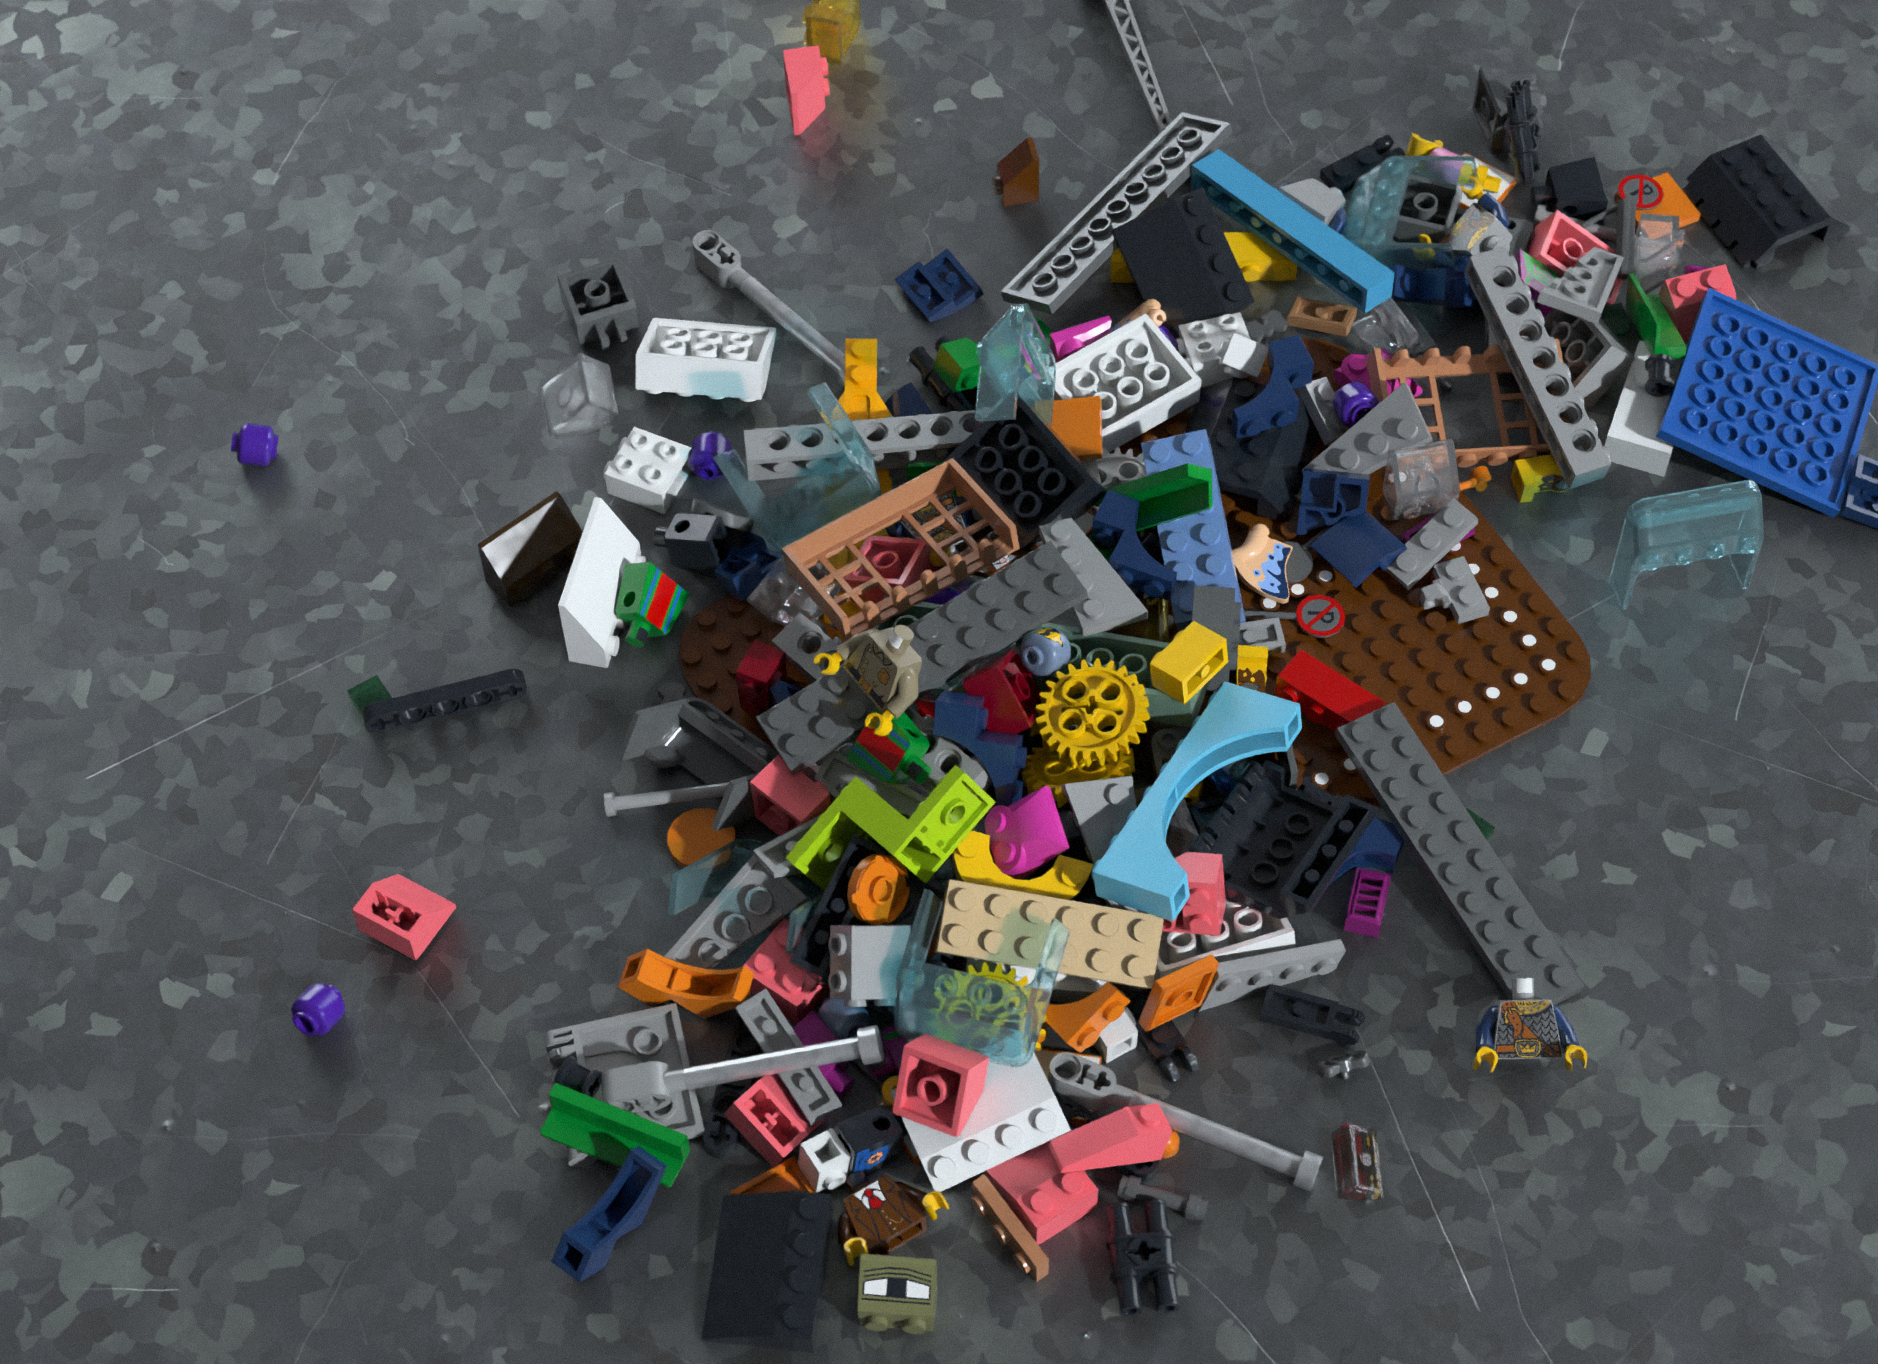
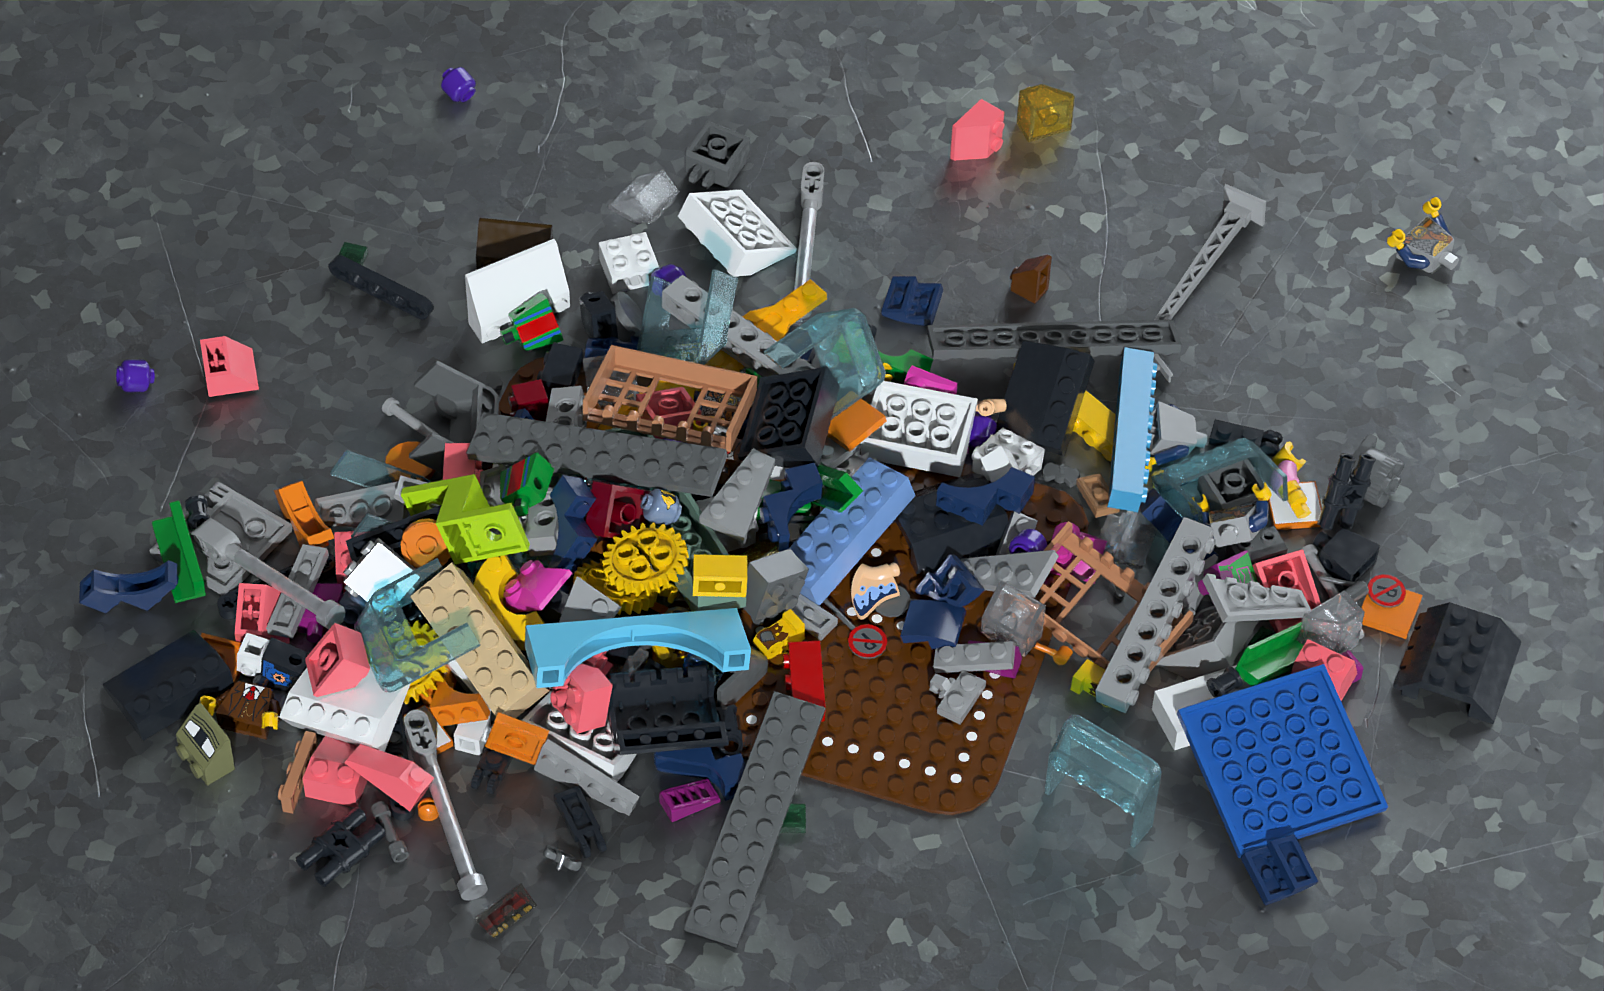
camera: 45 degrees right, 5 degrees down
dark tan torso [813,625,922,736] -> none
torso [1473,978,1587,1073] -> none
none -> black brick [537,342,583,398]

